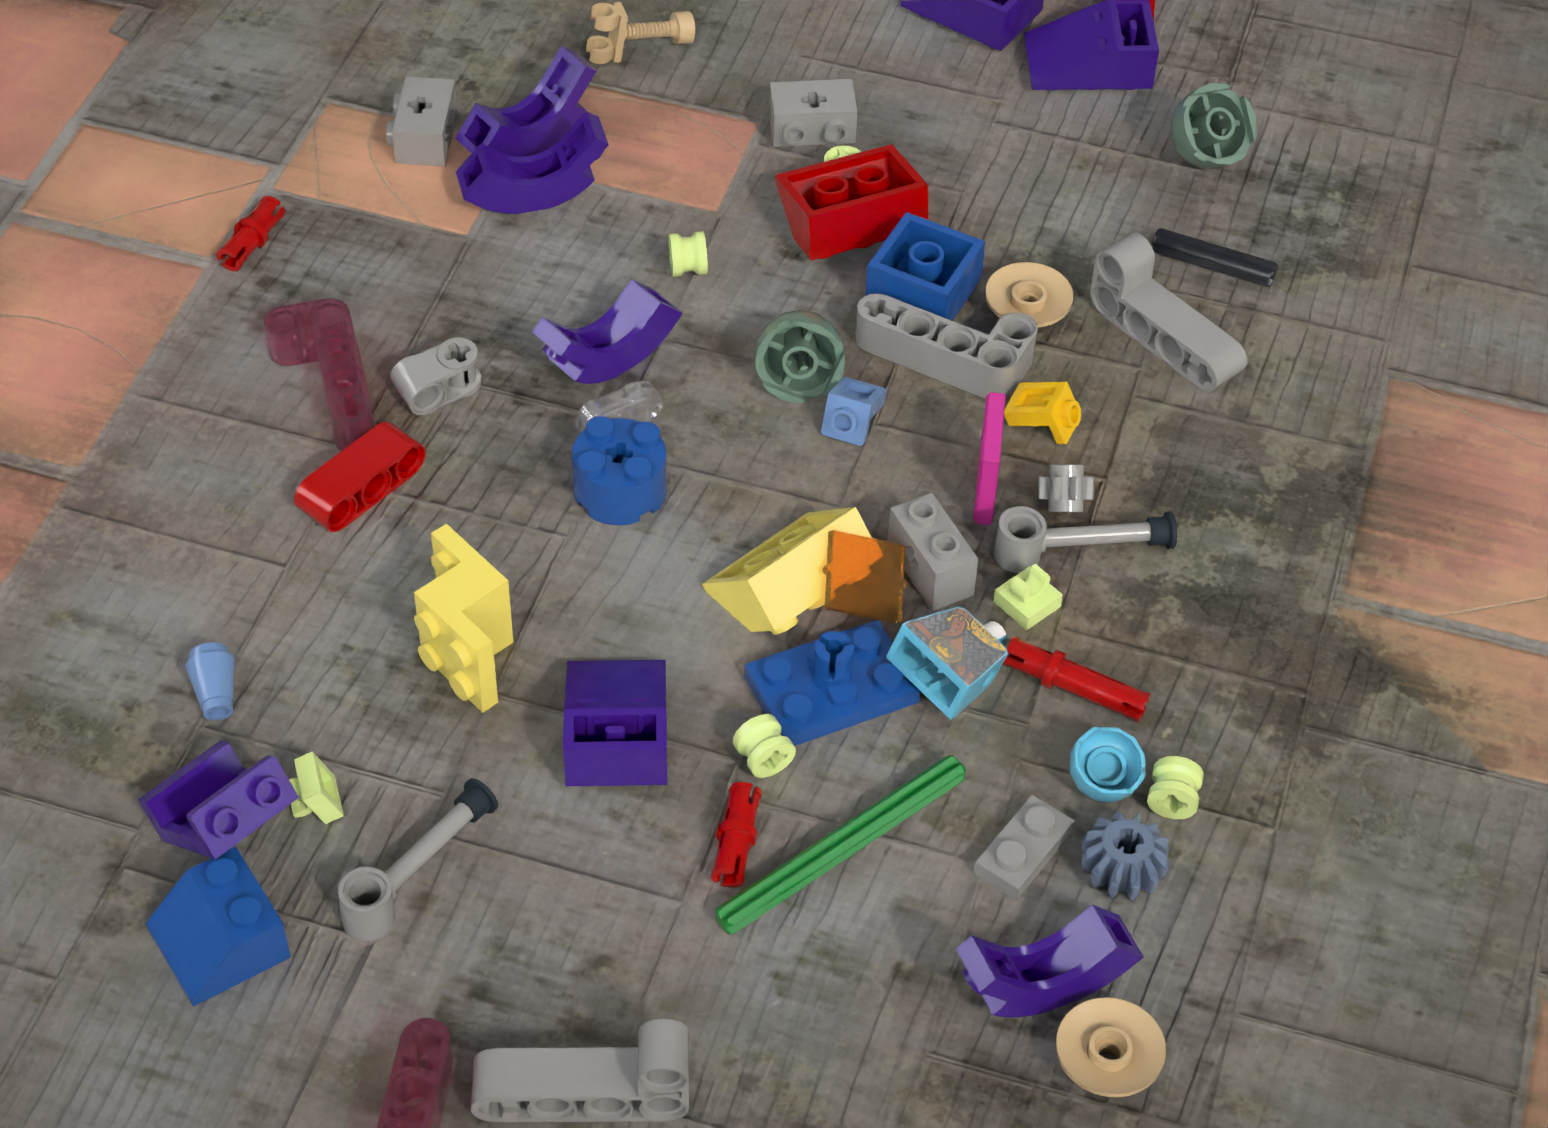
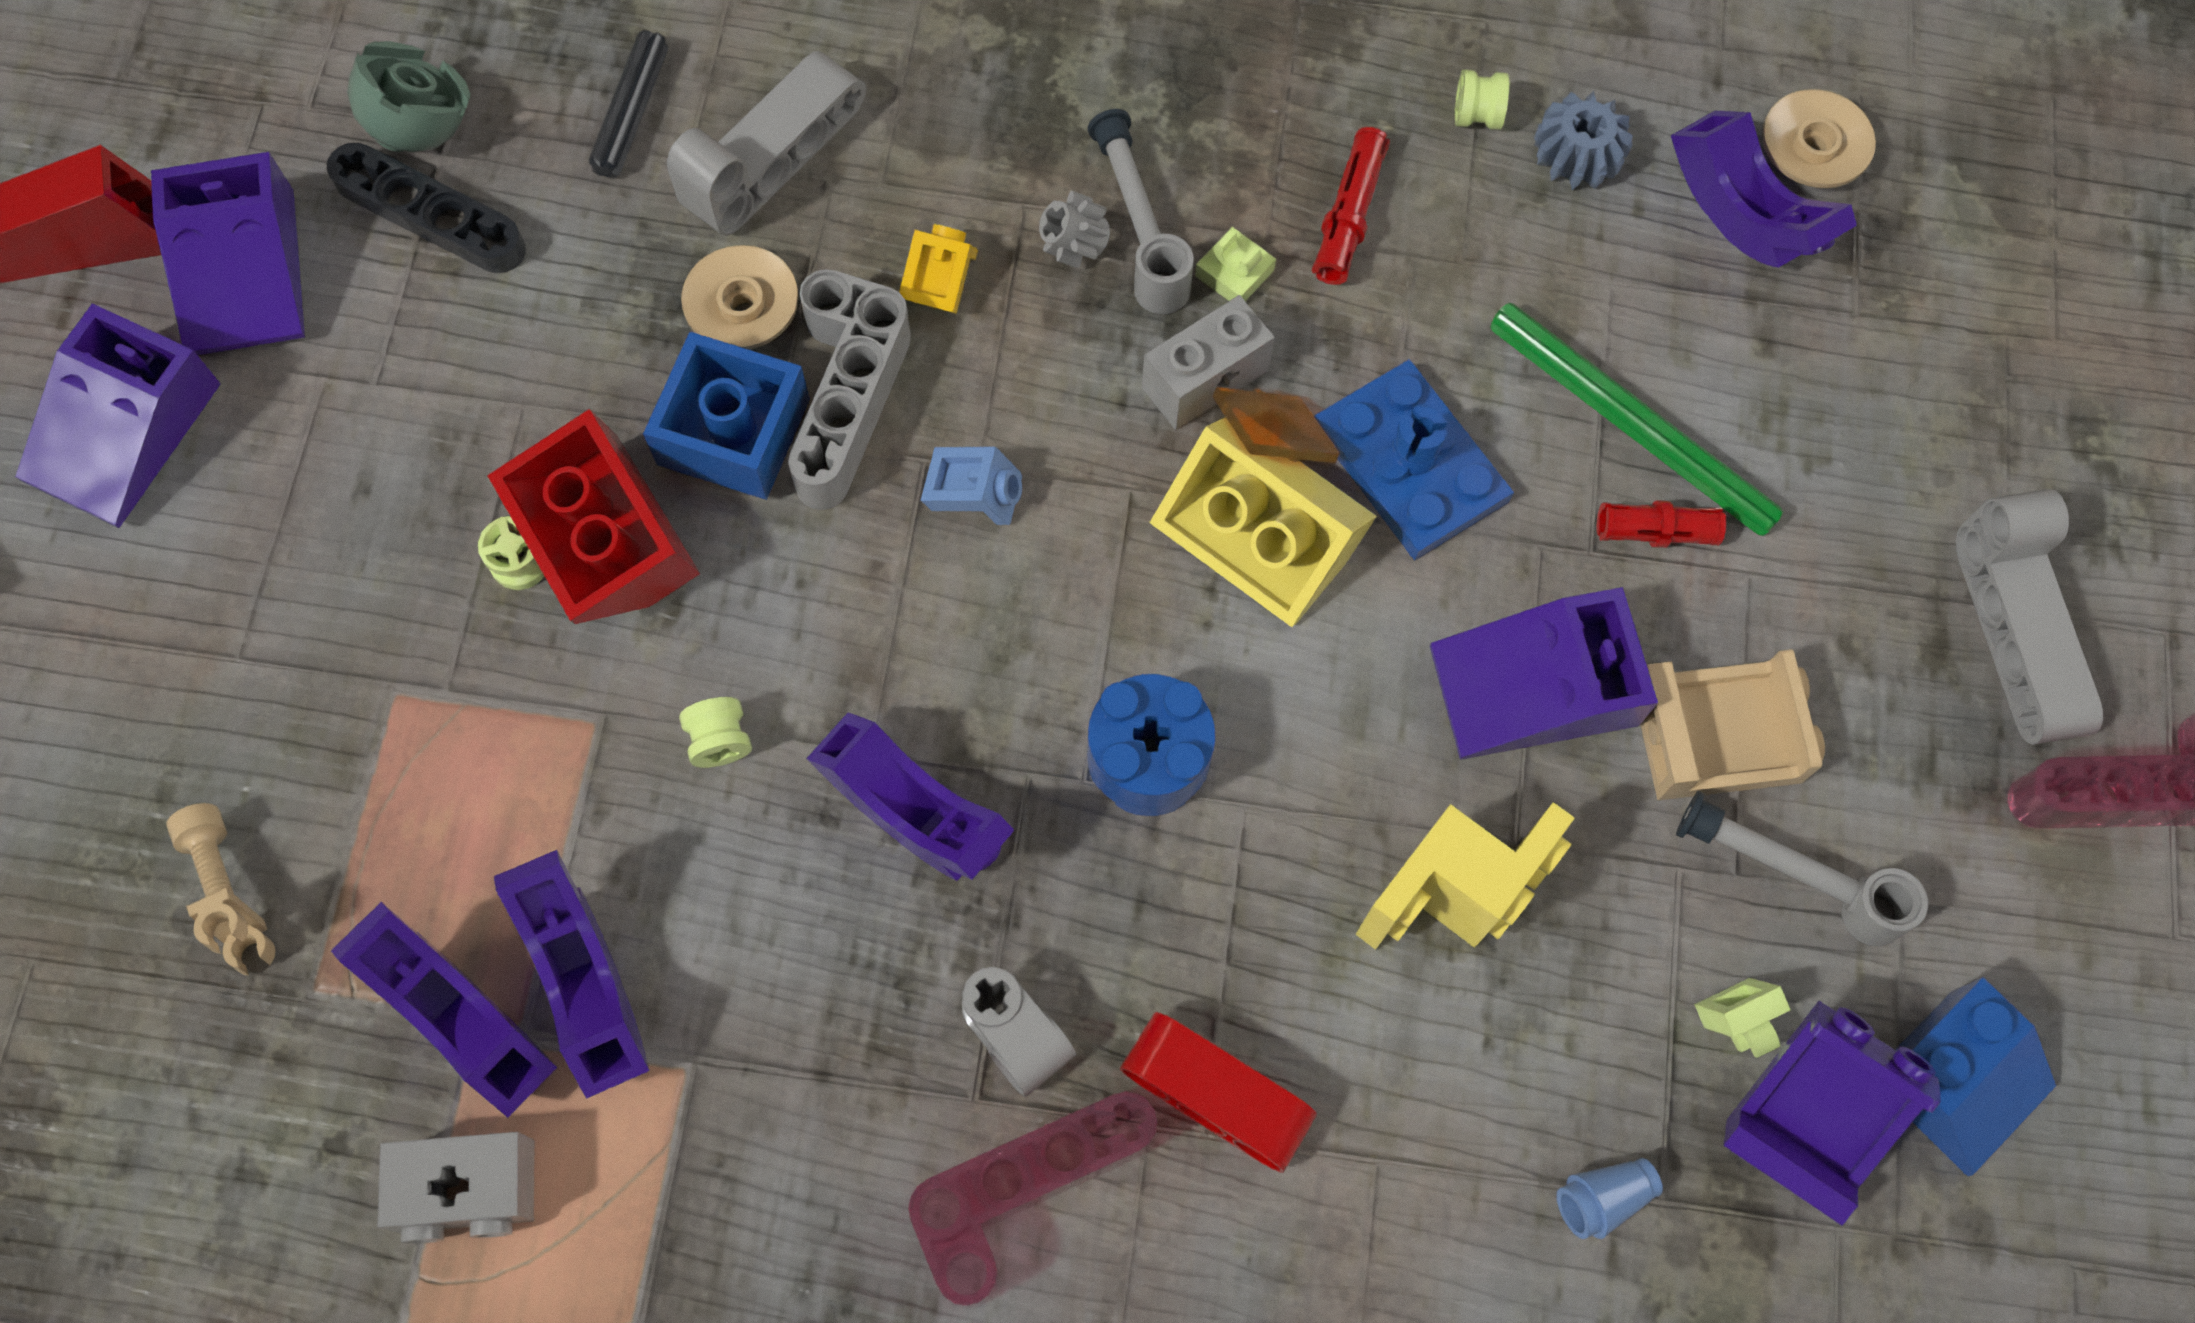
camera: 100 degrees left, 20 degrees up
clear plate [575,381,663,433] -> none
yellowish green wheel [733,714,796,778] -> none
sand green cylinder [754,310,845,403] -> none
light grey brick [769,79,858,147] -> none
torso [886,607,1008,720] -> none
dark pink tile [973,392,1006,525] -> none
light grey plate [973,795,1075,901] -> none
medium azure hair [1070,726,1146,803] -> none
none -> black beam [326,142,526,273]
none -> tan panel [1640,649,1825,801]

